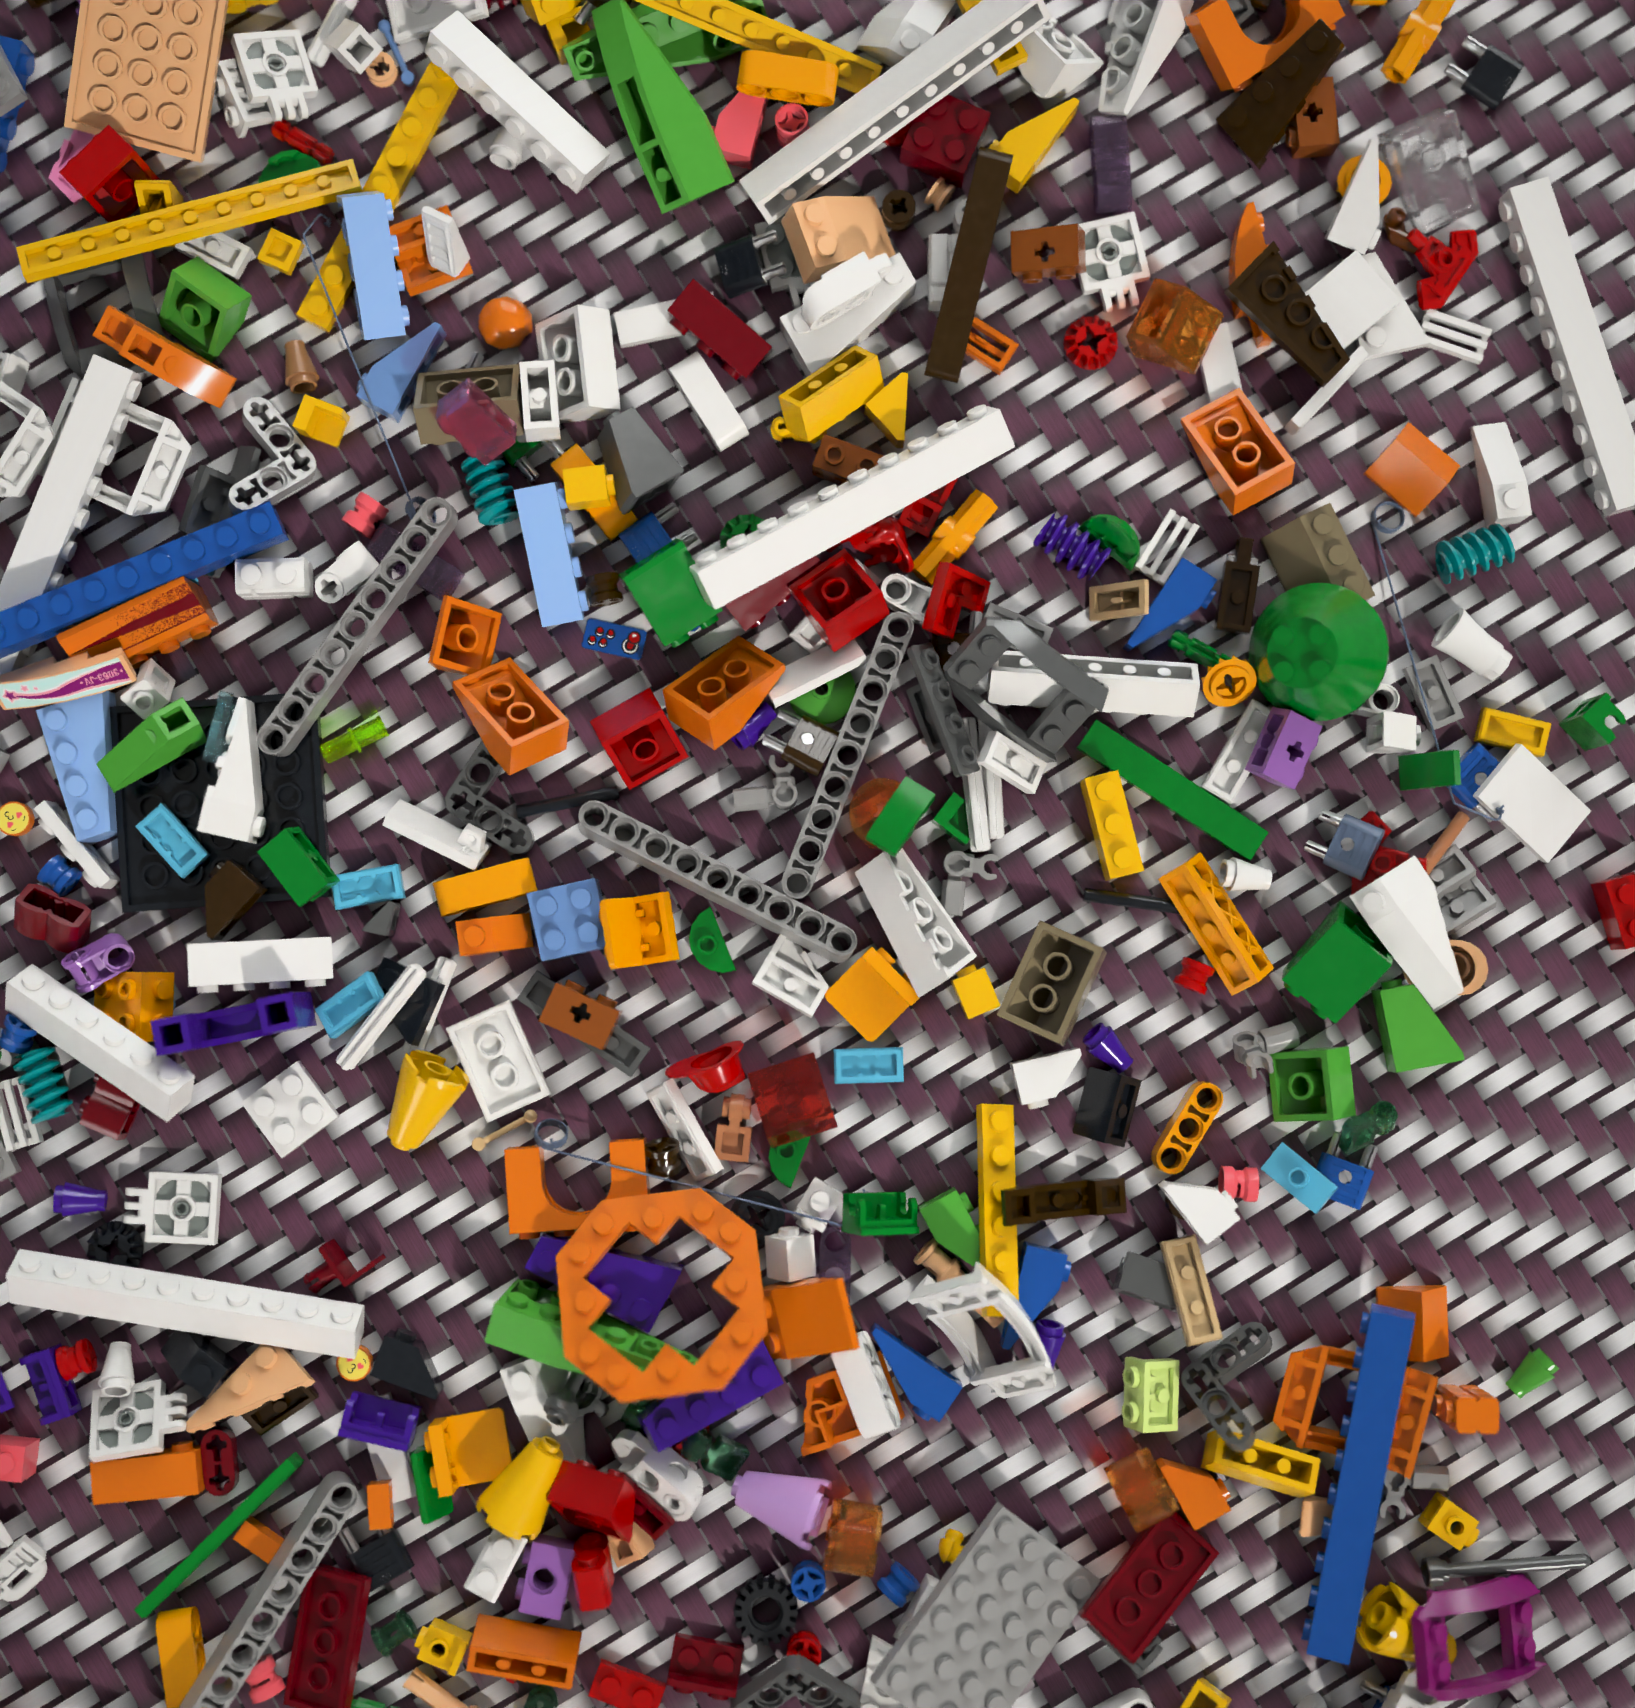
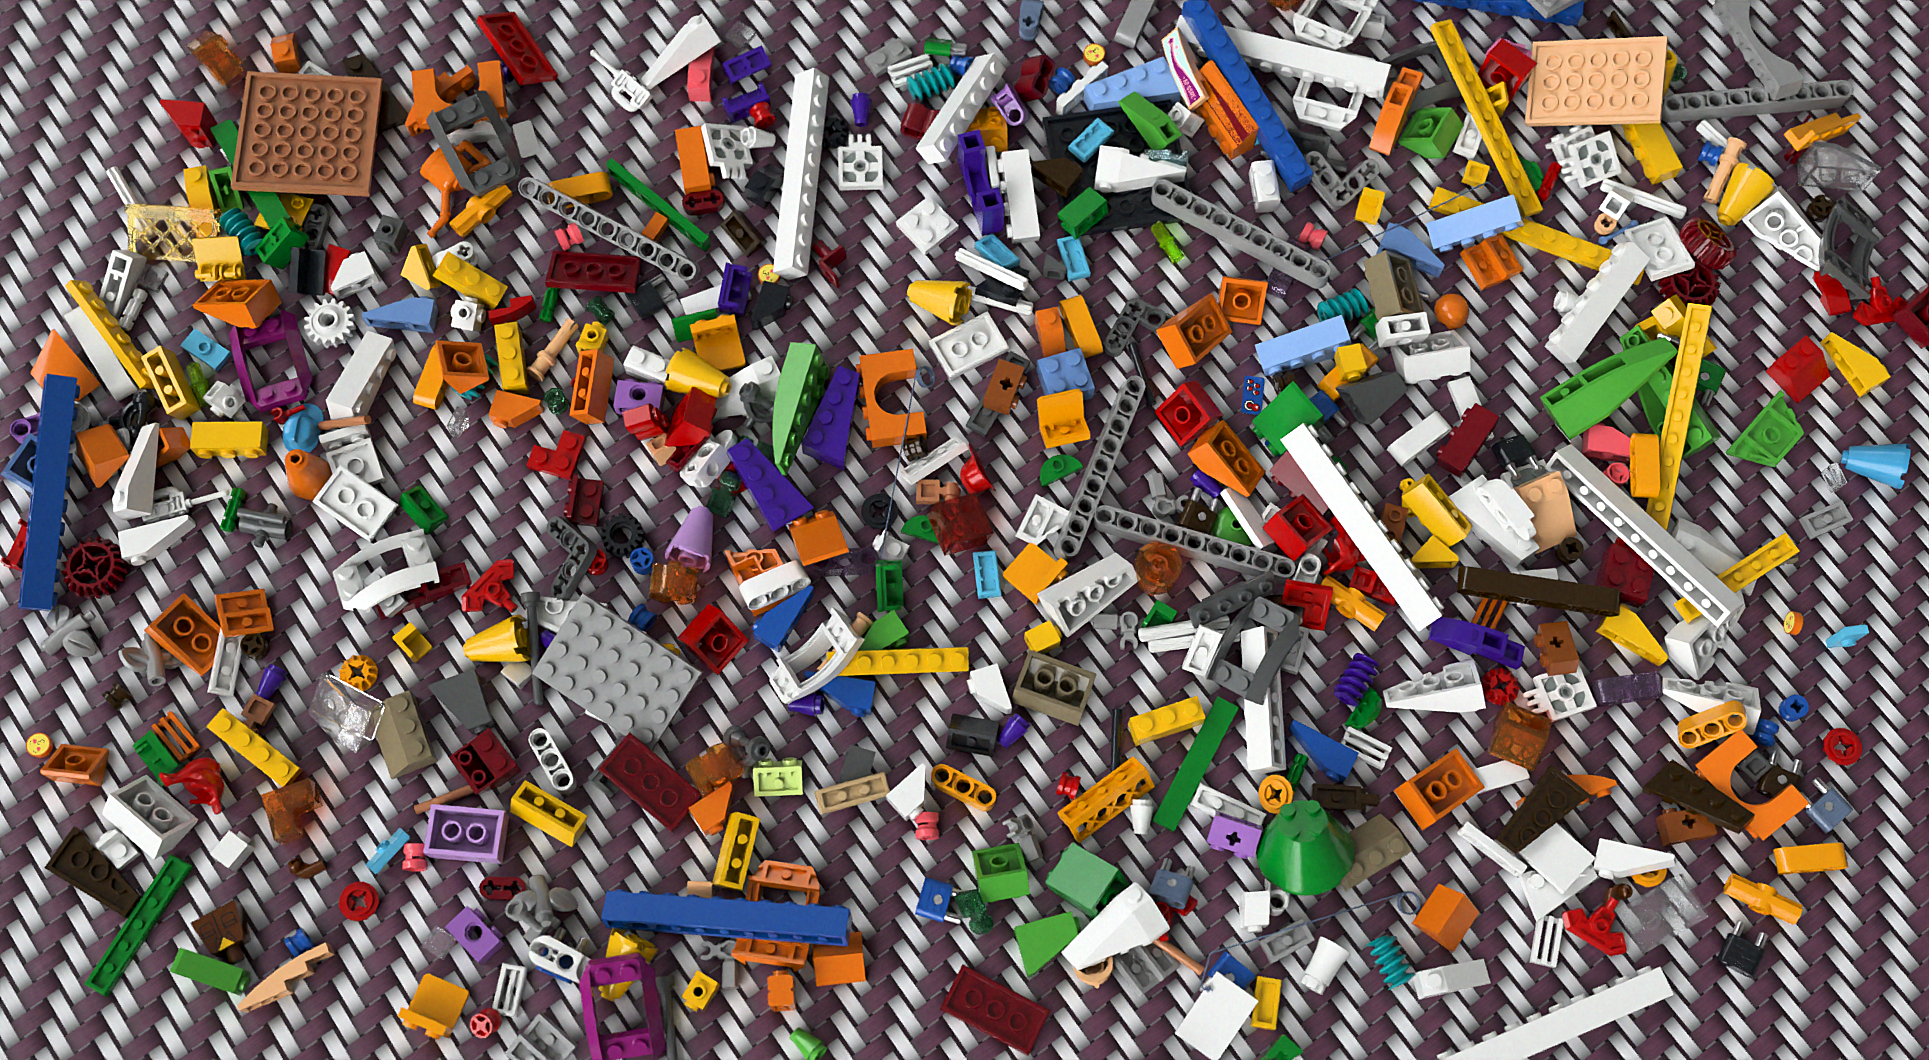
camera: 85 degrees right, 15 degrees down
light nougat wing [186,1344,315,1433] -> none
medium nougat cone [284,340,319,394] -> none
white piece [314,541,379,603] -> none
orange piece [366,1479,394,1530] -> none
white hinge [383,799,492,871] -> none
white slope [421,205,470,277] -> none
clear pink brick [435,377,517,466] -> none
tan hinge [472,1109,537,1151] -> none
orange plate [556,1188,768,1404] -> none
white brick [765,1226,816,1282] -> none
green slope [865,776,936,858] -> none
light nougat bush [924,177,955,213] -> none
dark brown slope [1001,1177,1127,1226] -> none
tan slope [1089,579,1149,622] -> none
dark grey beam [1181,1322,1272,1452] -> none
medium azure plate [1260,1142,1339,1214] -> none
green slope [1398,750,1461,791] -> none
none -> red slope [677,604,749,675]
none -> dark grey piece [723,725,770,778]
none -> dark red tile [940,964,1051,1056]
none -> white tile [986,146,1001,194]
none -> white wedge [1383,659,1486,713]
none -> dark purple slope [1428,617,1525,670]
none -> light orange beam [1677,700,1747,748]

